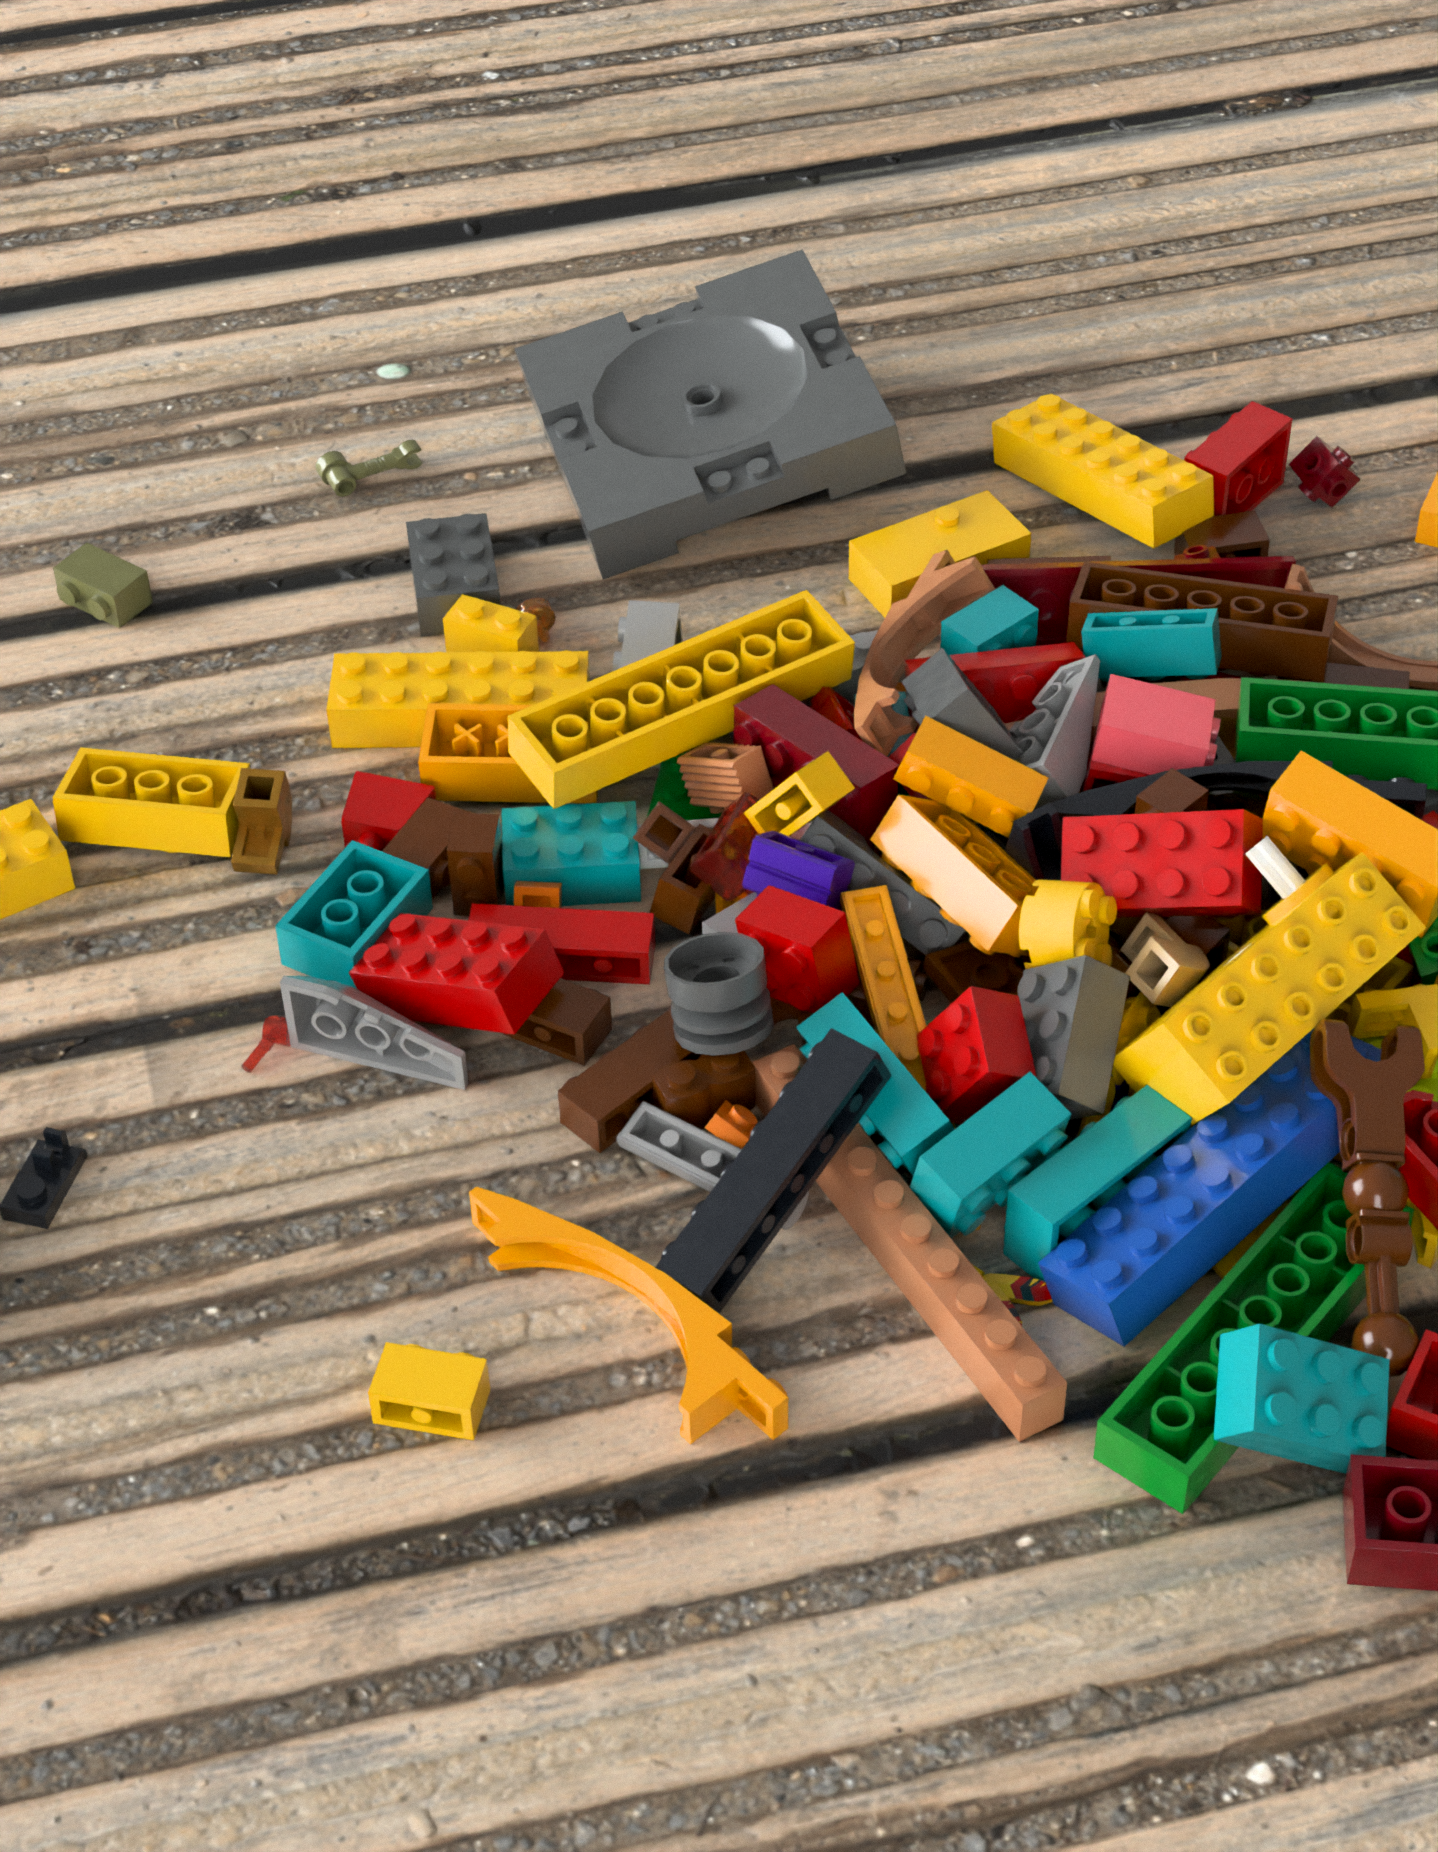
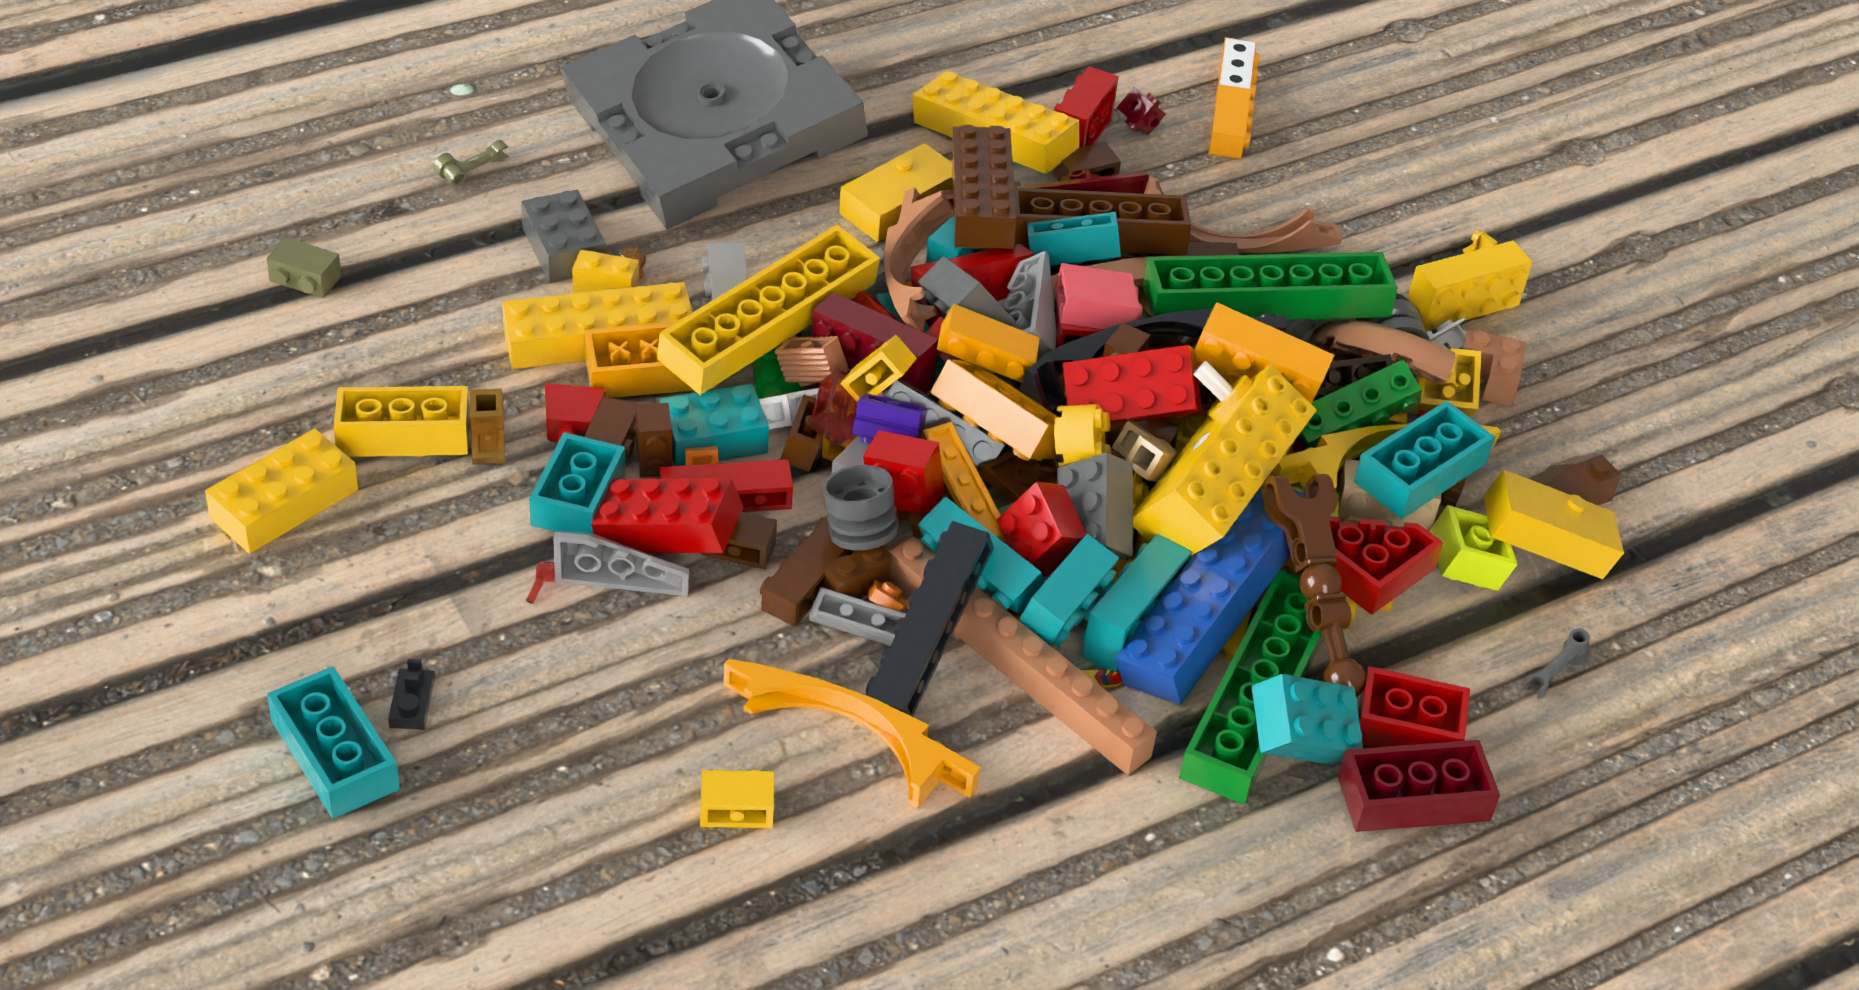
camera: 20 degrees left, 0 degrees up
reddish brown slope [633,801,696,864] -> none
none -> reddish brown brick [952,125,1016,249]

